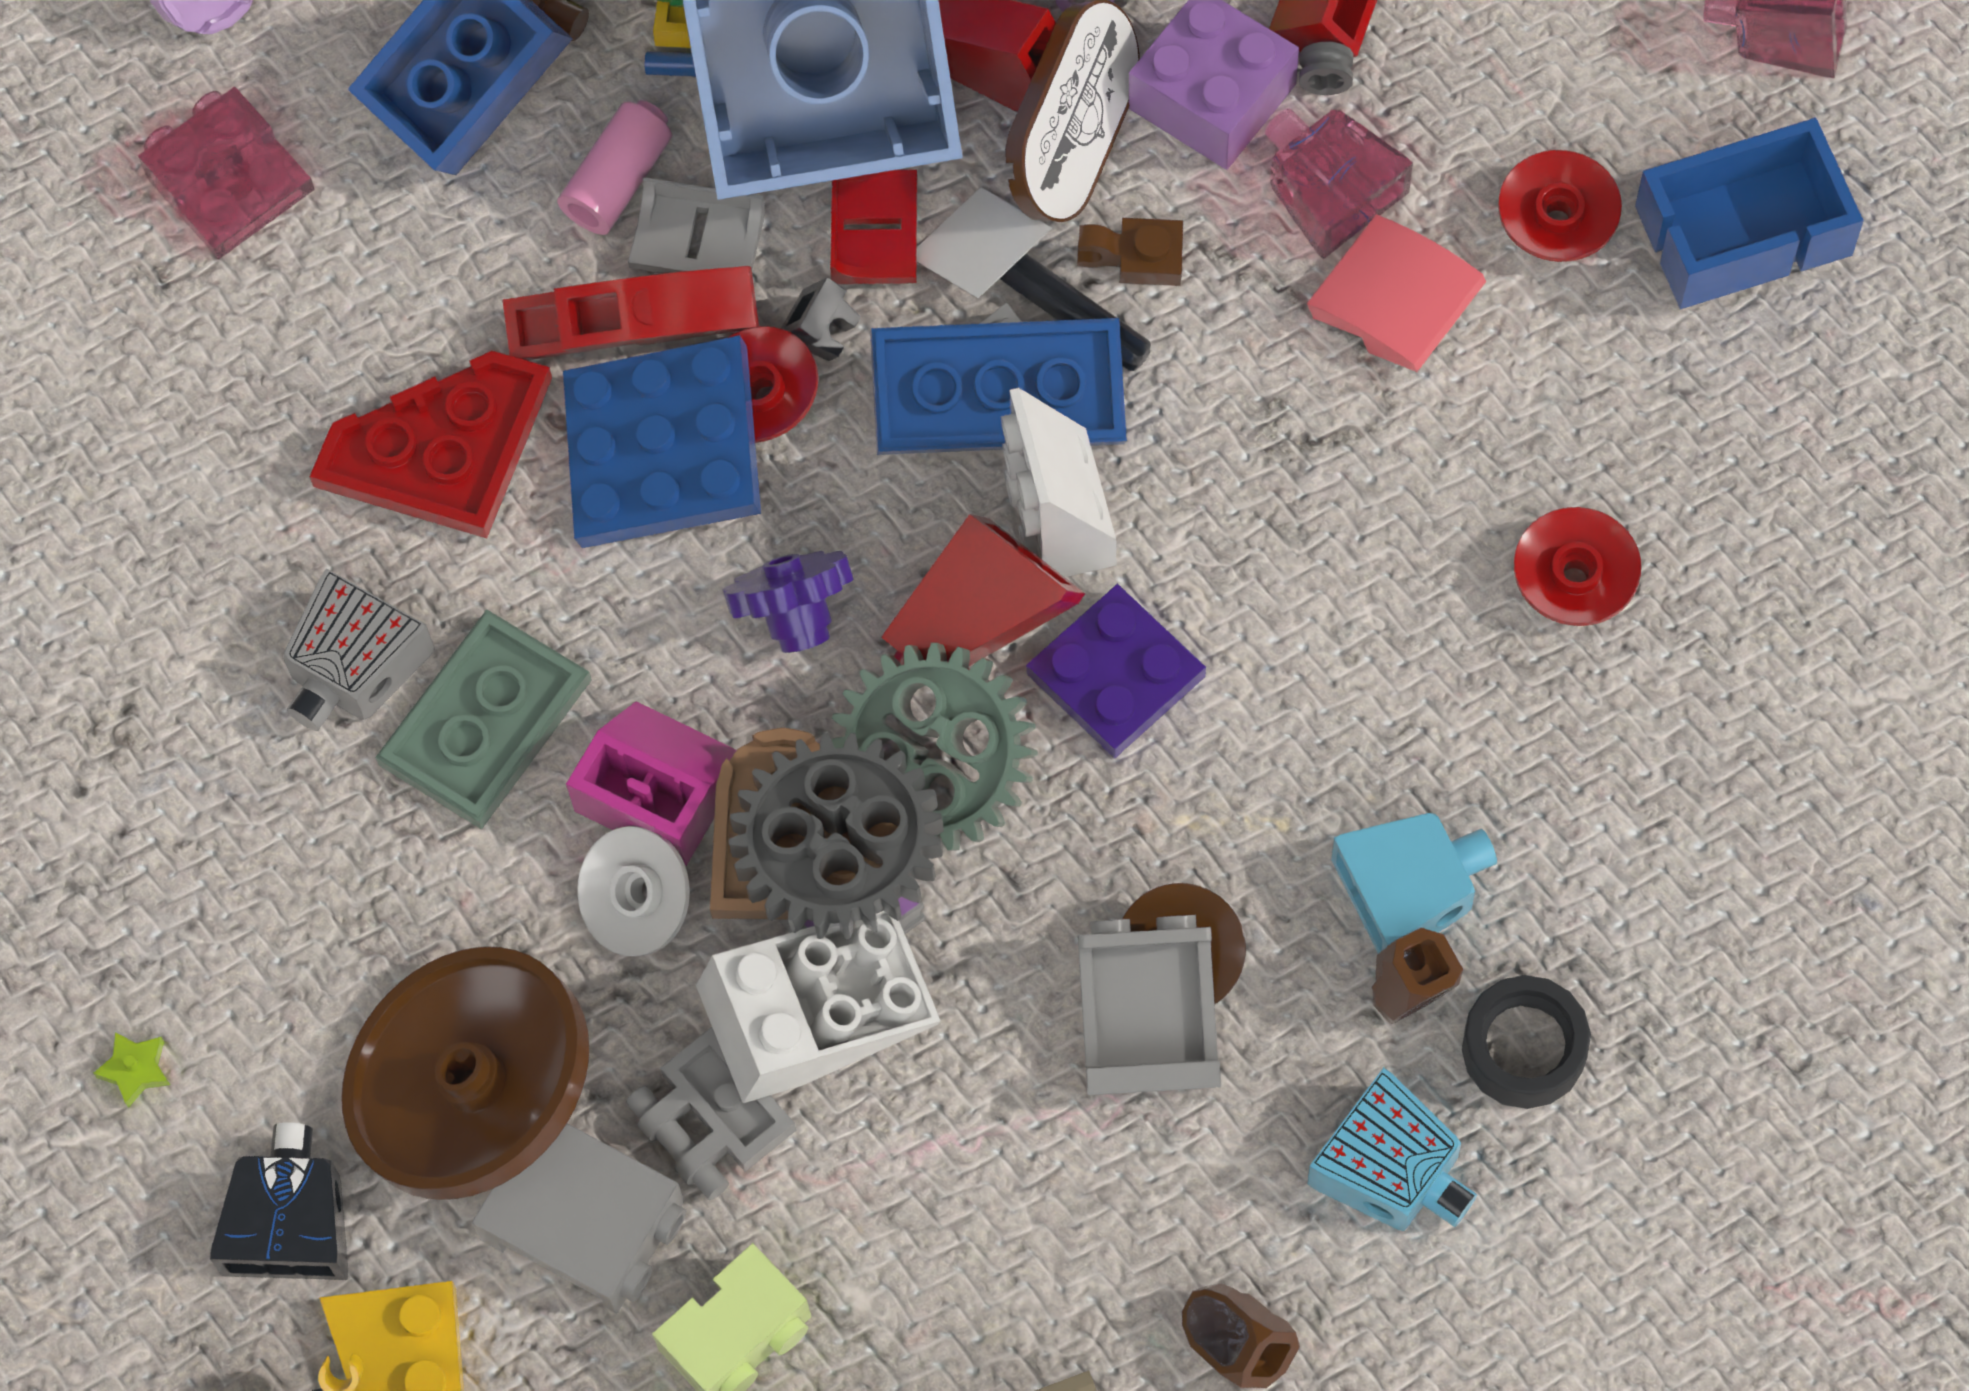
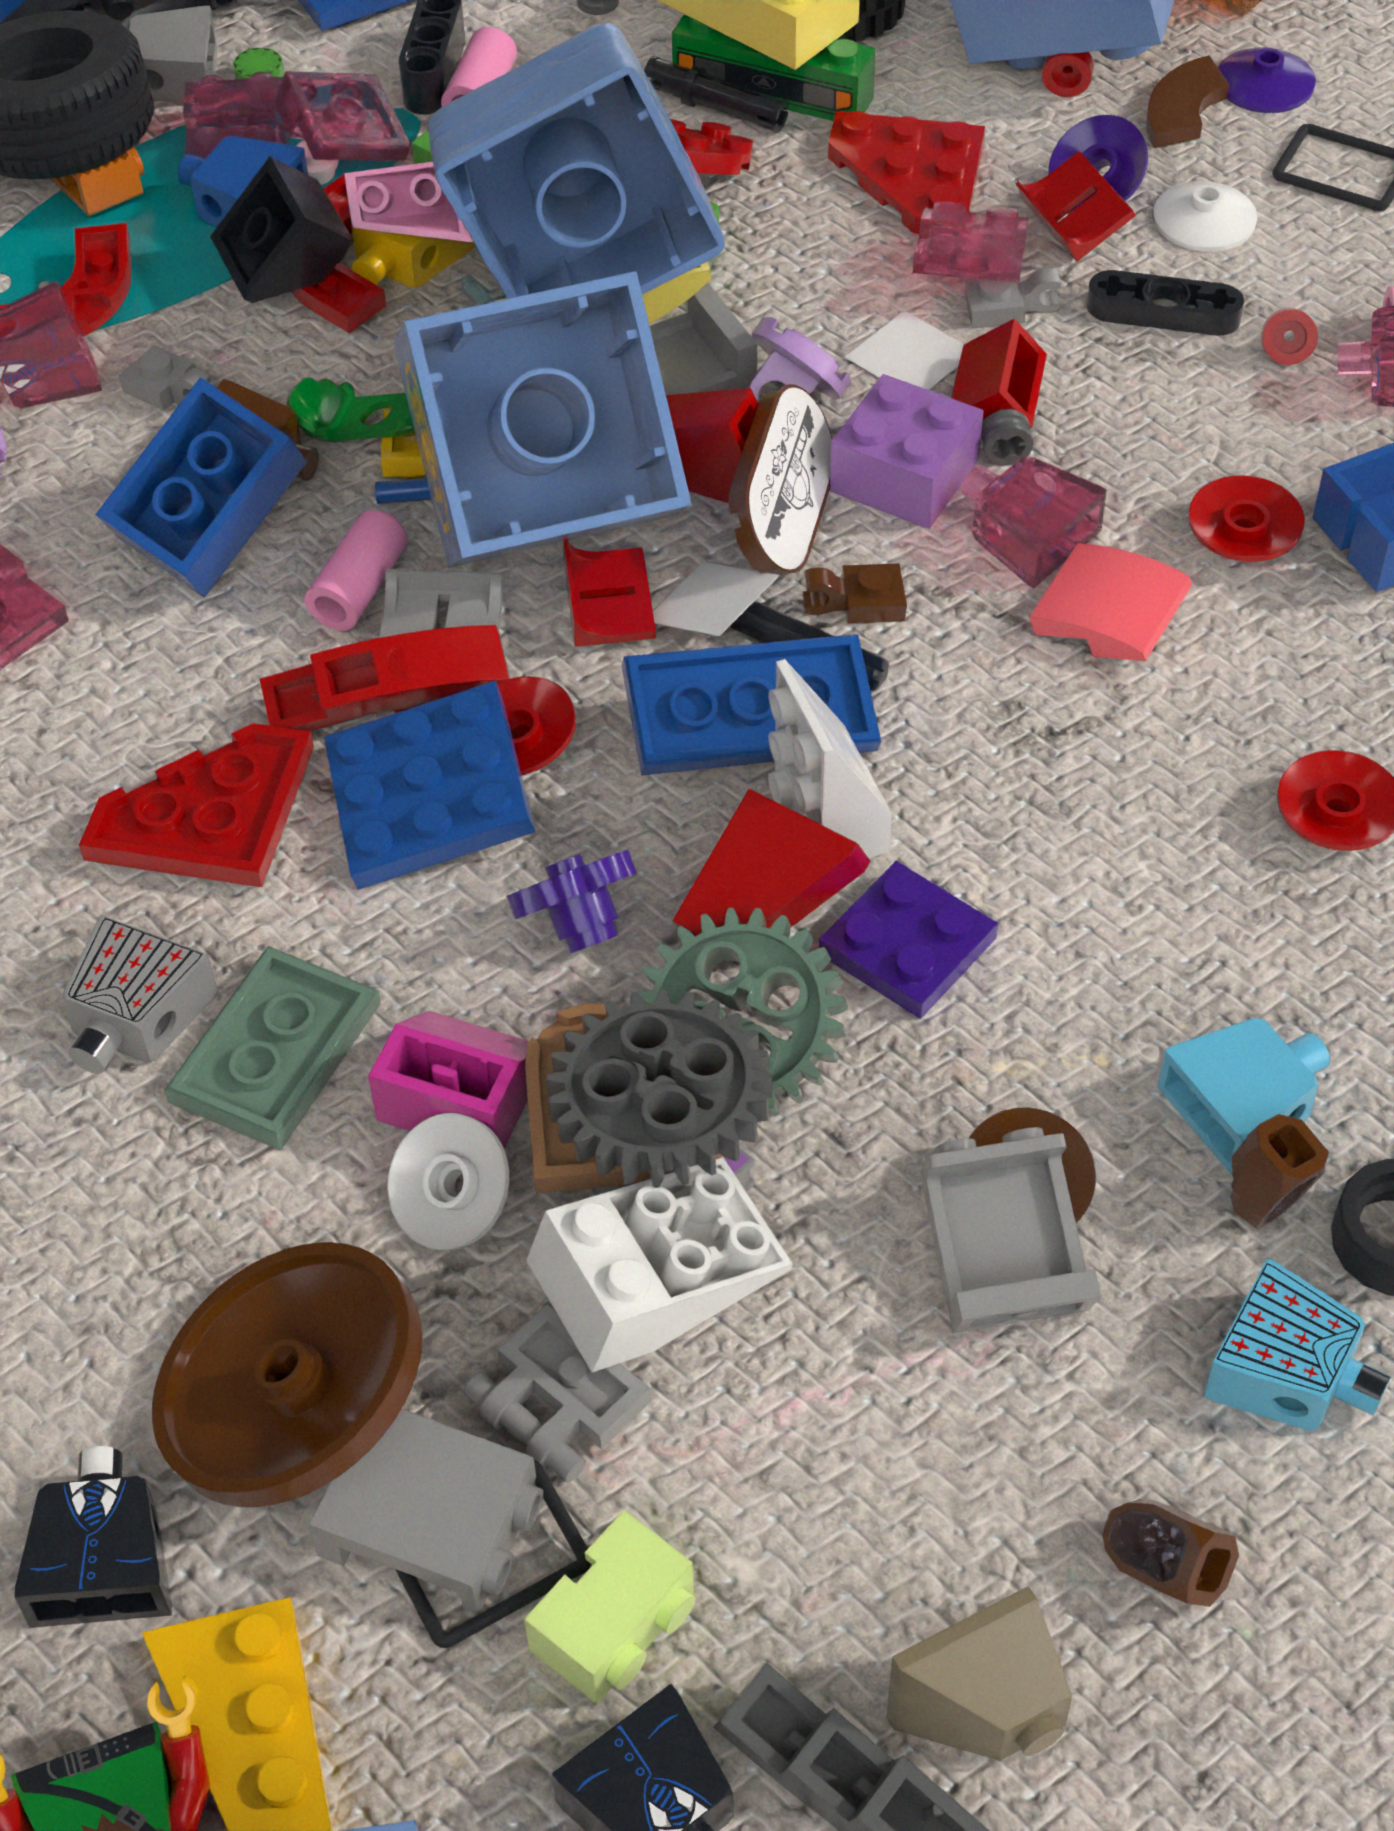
camera: 10 degrees left, 15 degrees down
tile [781,277,861,361] -> none
none -> black piece [395,1459,592,1648]

